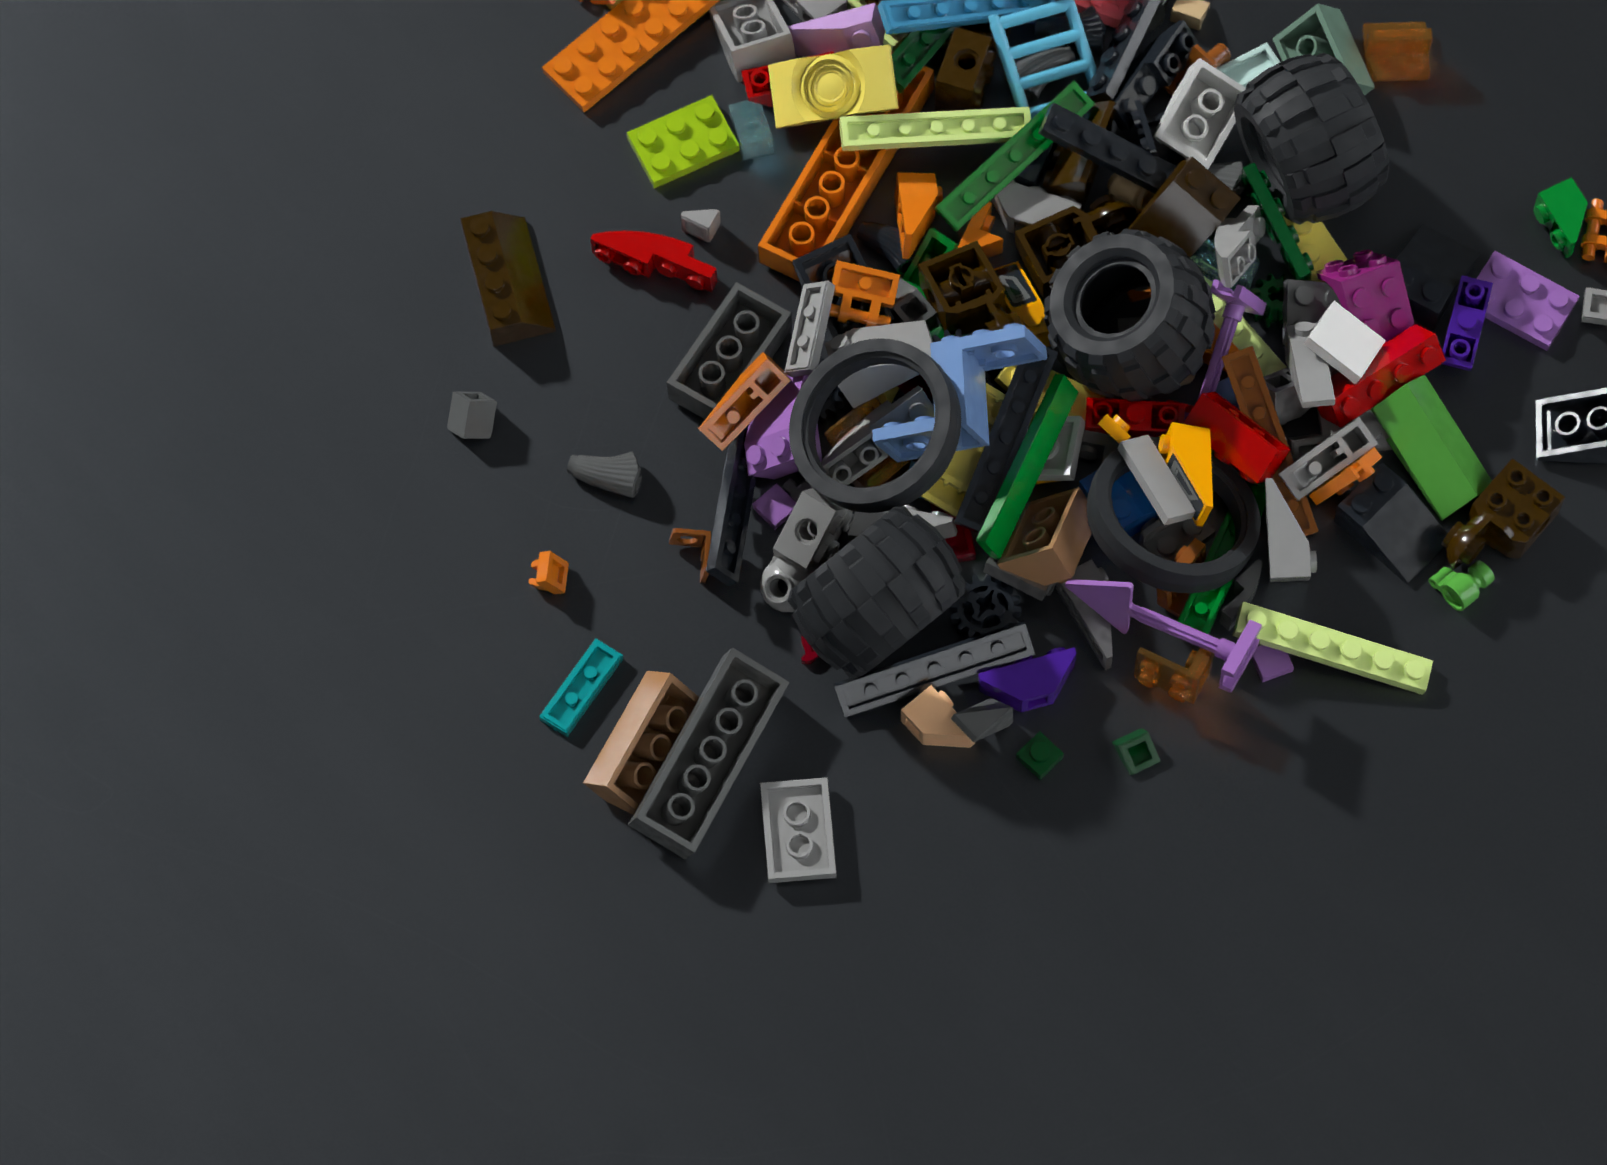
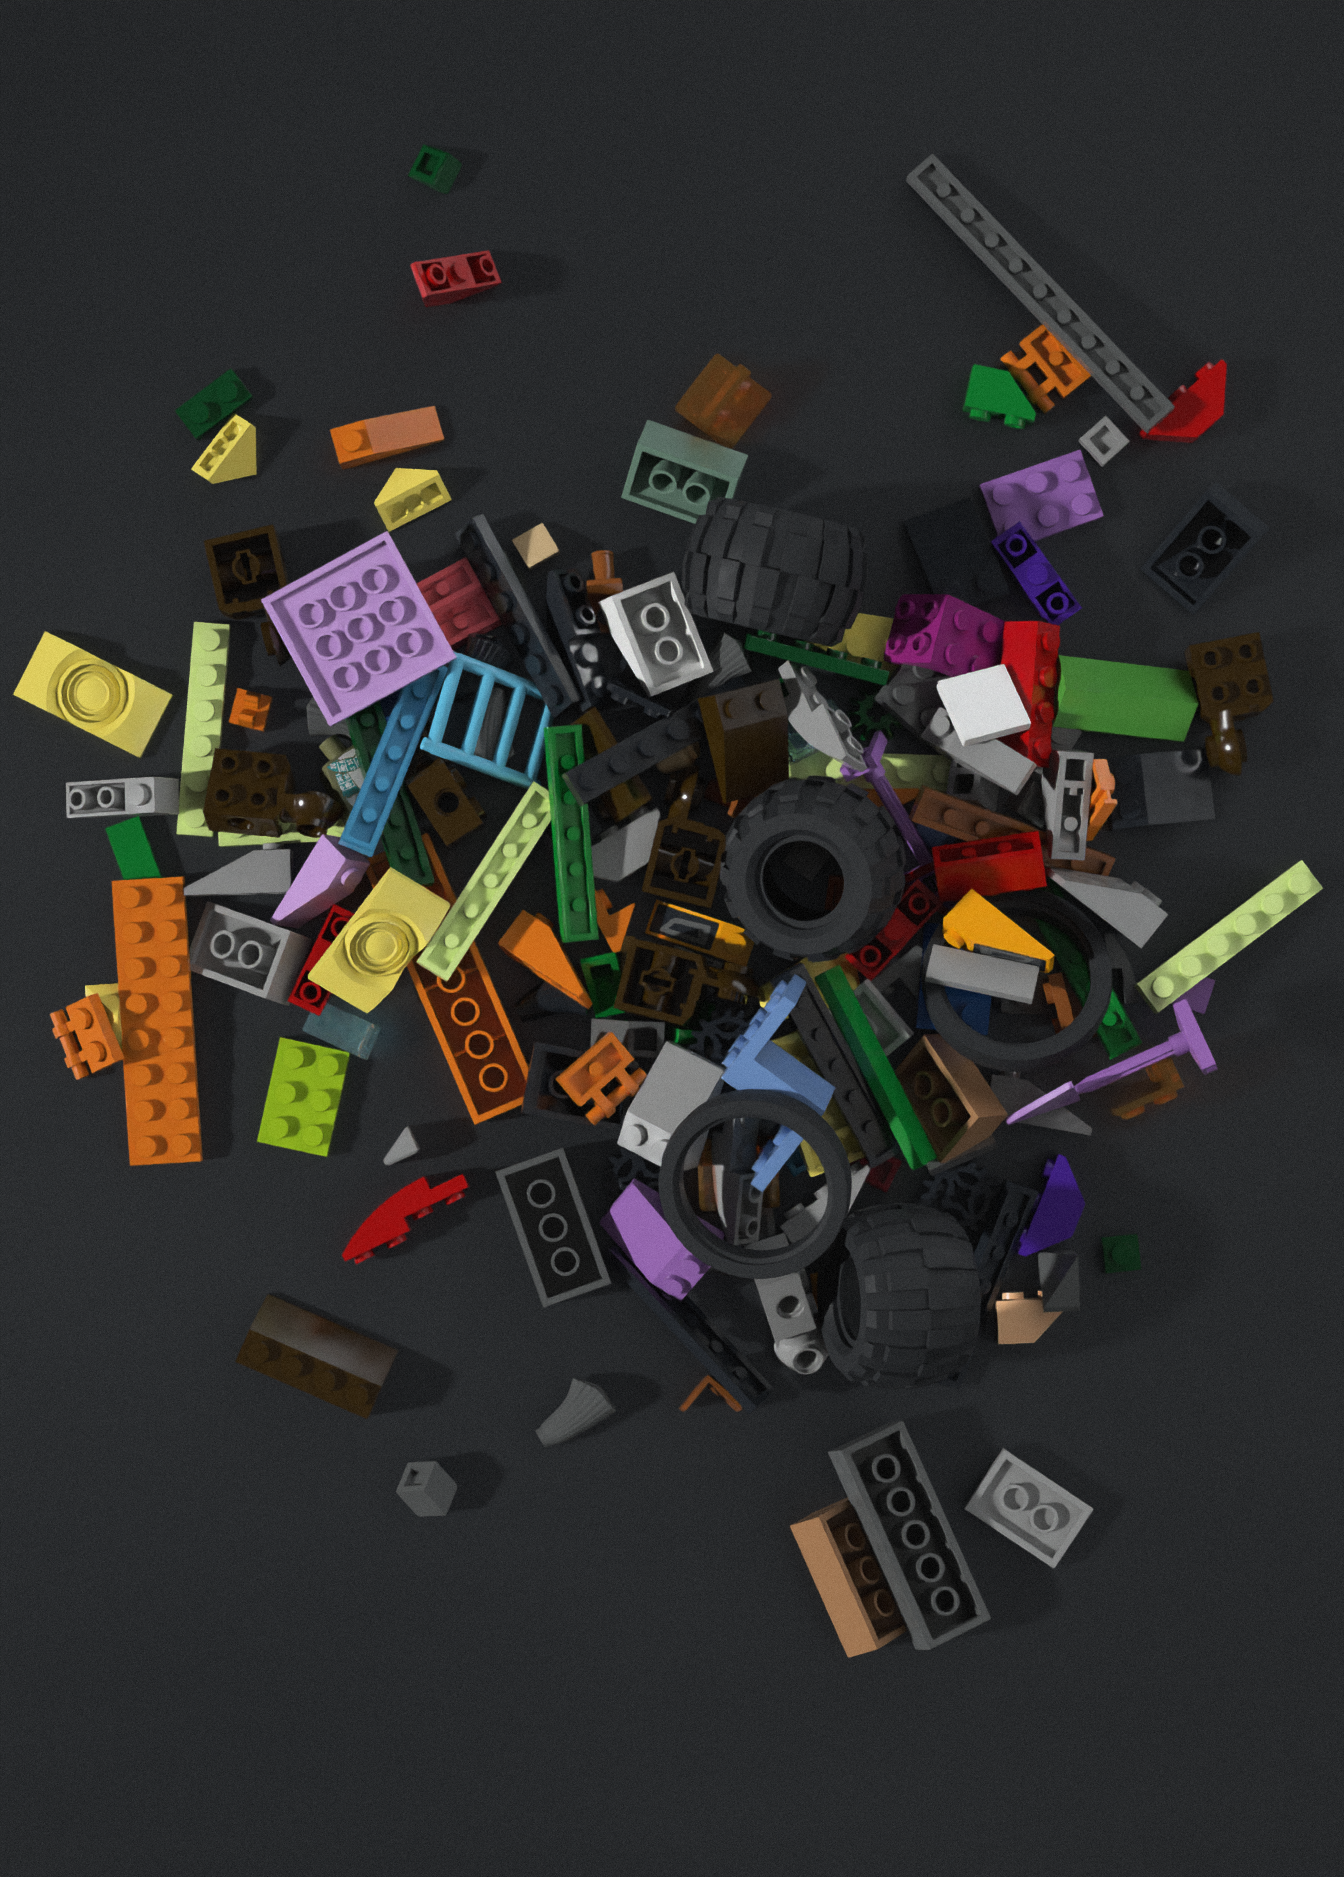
camera: 55 degrees left, 20 degrees up
orange tile [529,551,569,595] -> none
teal tile [539,638,624,737] -> none
orange slope [698,352,791,451] -> none
medium lavender tile [753,483,796,530] -> none
light grey tile [784,281,835,377] -> none
light orange plate [1098,414,1131,444] -> none
dark green slope [1112,728,1160,775] -> none
light aqua tile [1217,43,1280,88] -> none
bright green piece [1428,560,1495,611] -> none

